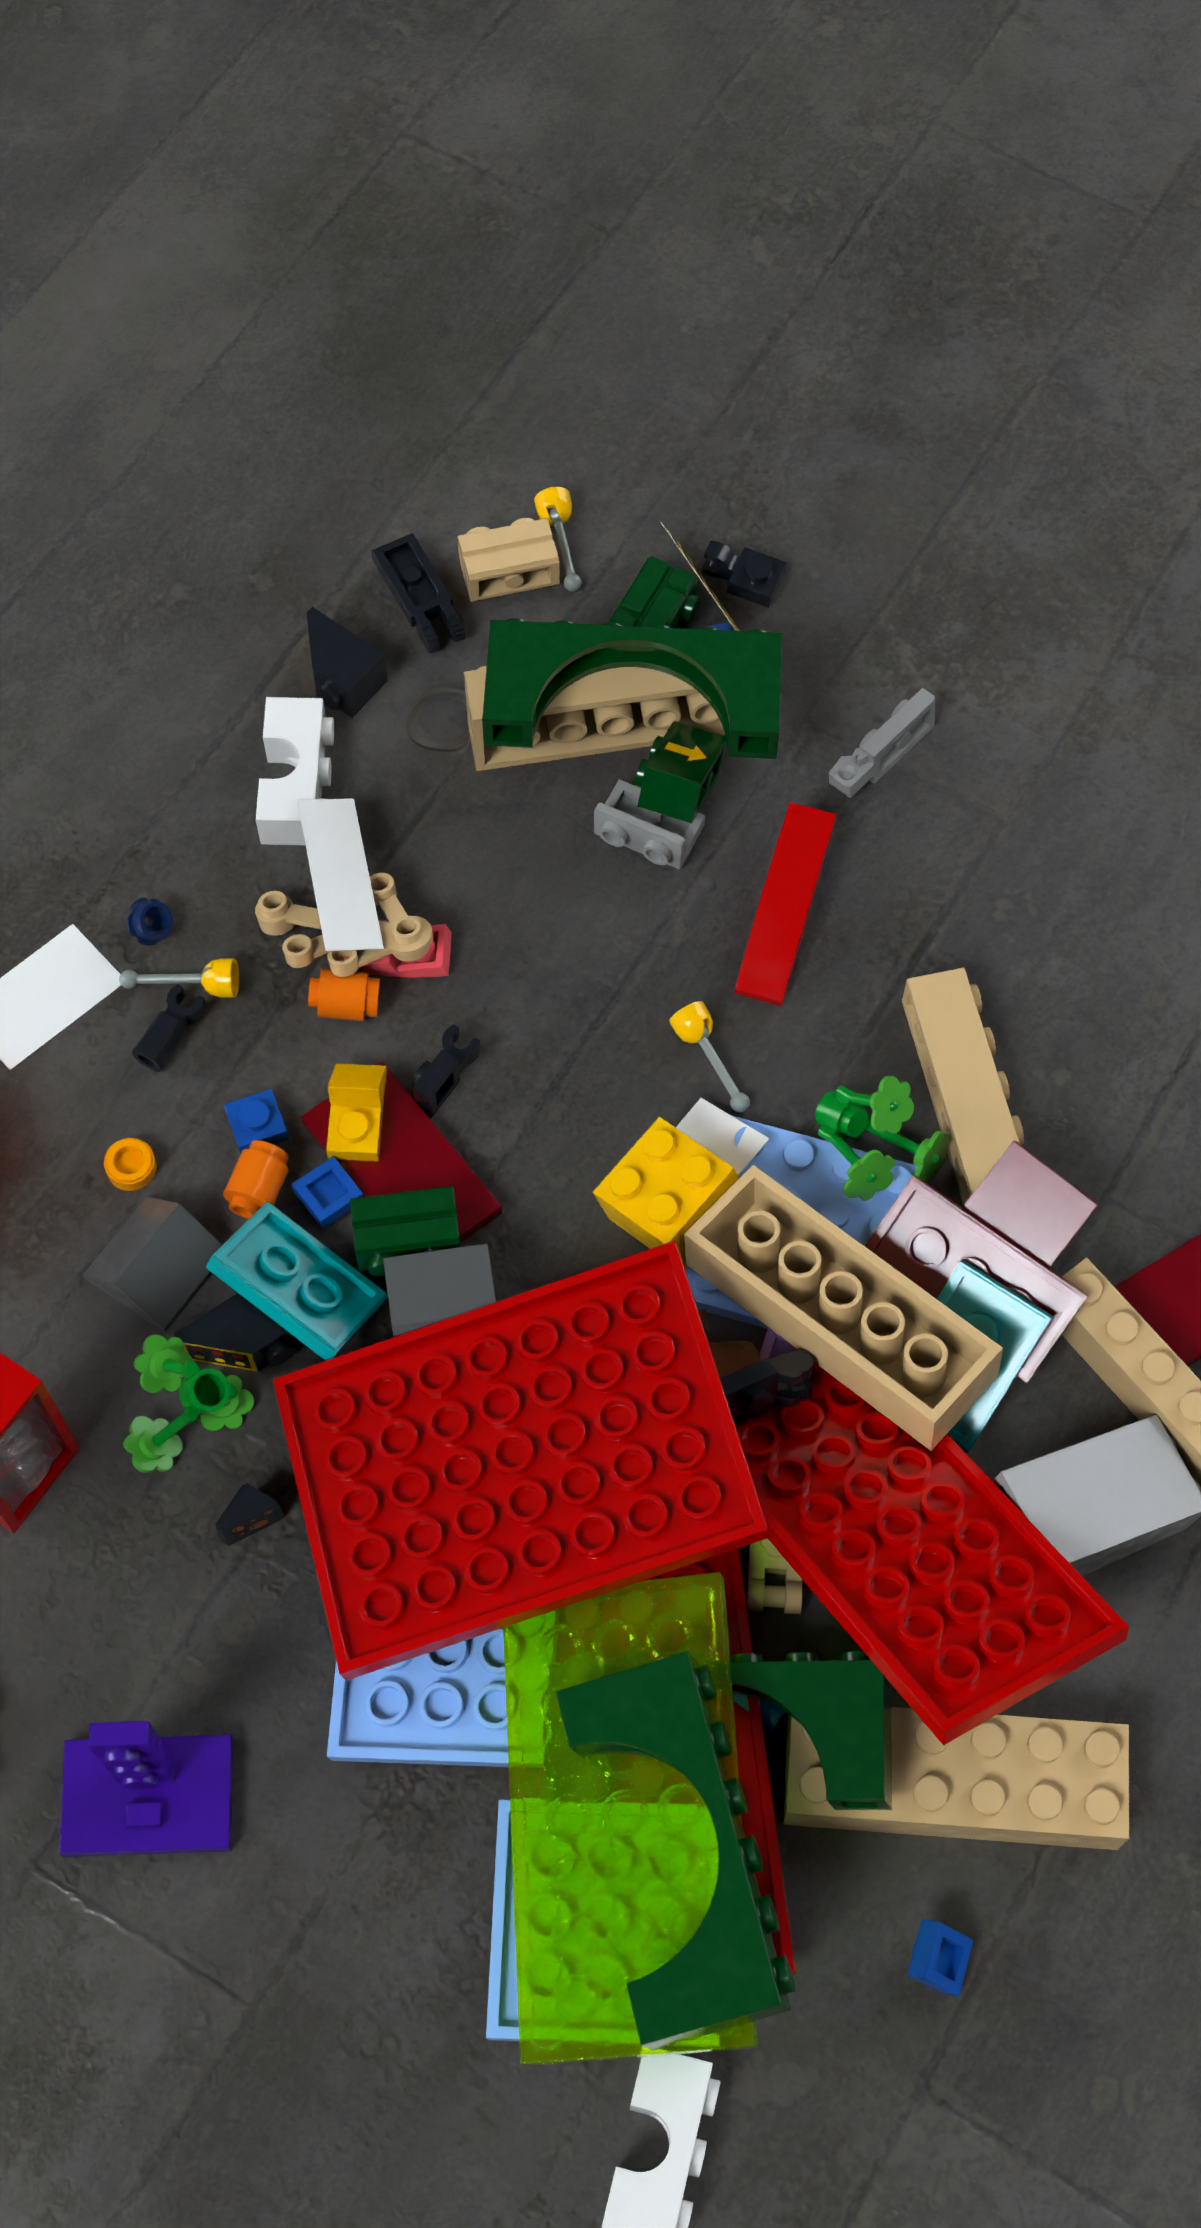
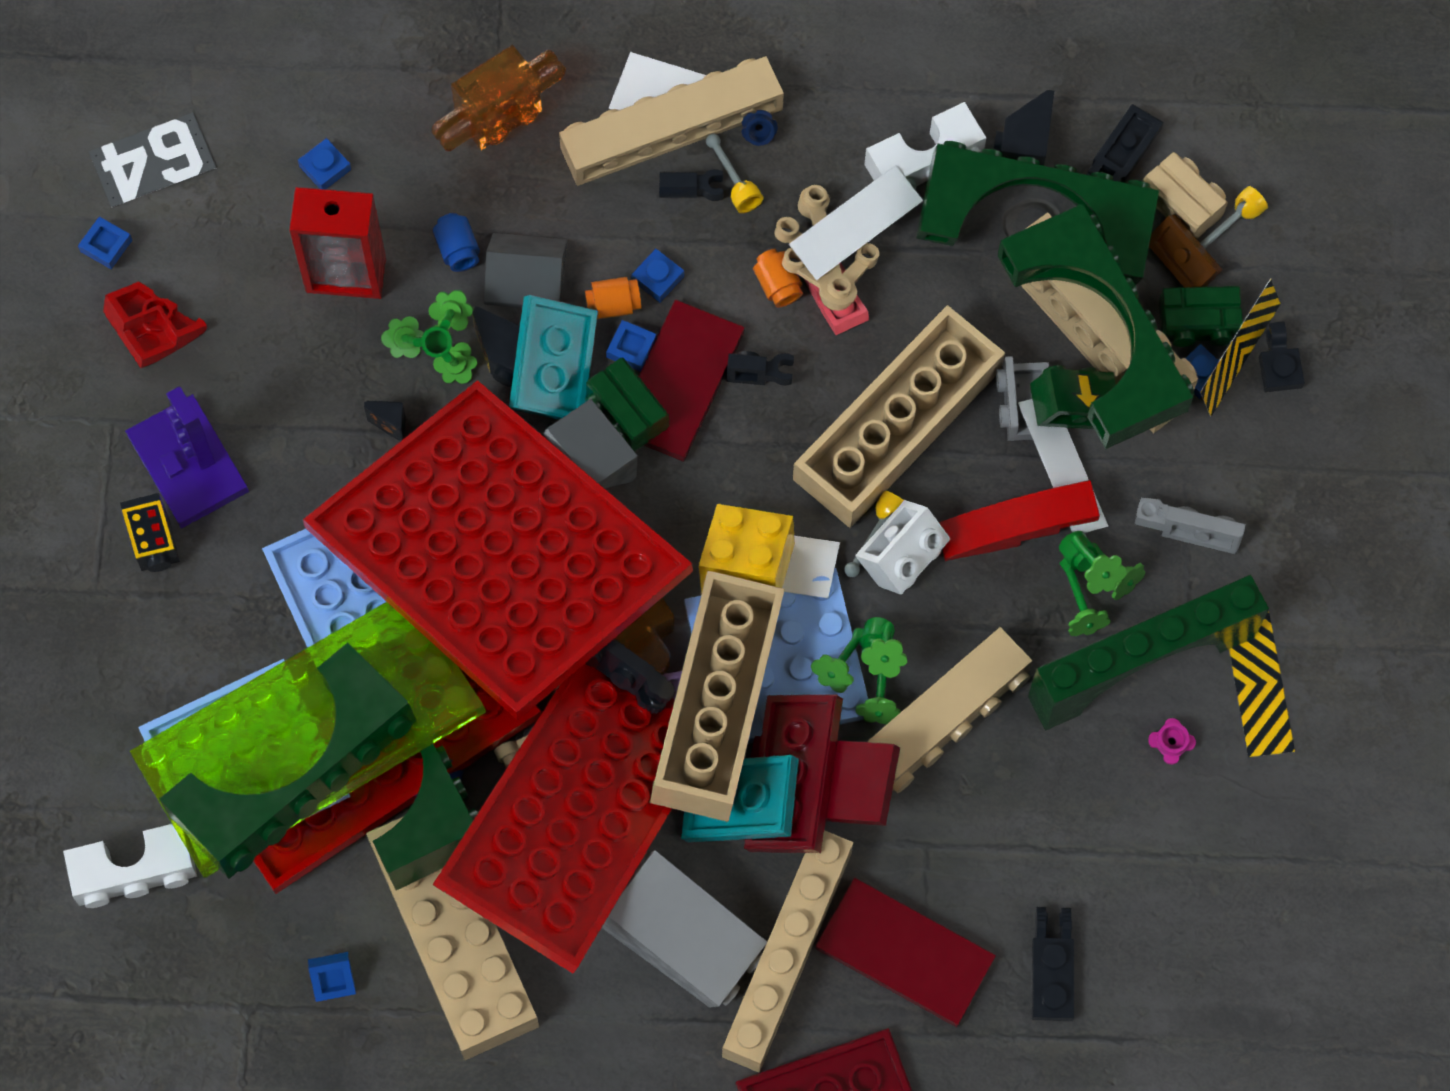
camera: 60 degrees right, 5 degrees up
light orange tile [104,1138,157,1191] -> none
yellow slope [326,1064,387,1161] -> none
none -> black slope [120,493,180,572]
none -> blue brick [432,213,480,272]
none -> tan brick [559,56,784,186]
none -> tan brick [793,305,1005,528]
none -> white brick [855,500,951,595]
none -> dark green arch [916,141,1159,285]
none -> white sticker [1018,399,1108,533]
none -> dark green arch [1028,574,1269,731]
none -> plant [1059,531,1146,636]
none -> dark pink plate [1148,718,1196,765]
none -> reddish brown plate [1149,214,1223,288]
none -> sticker [1229,611,1295,757]

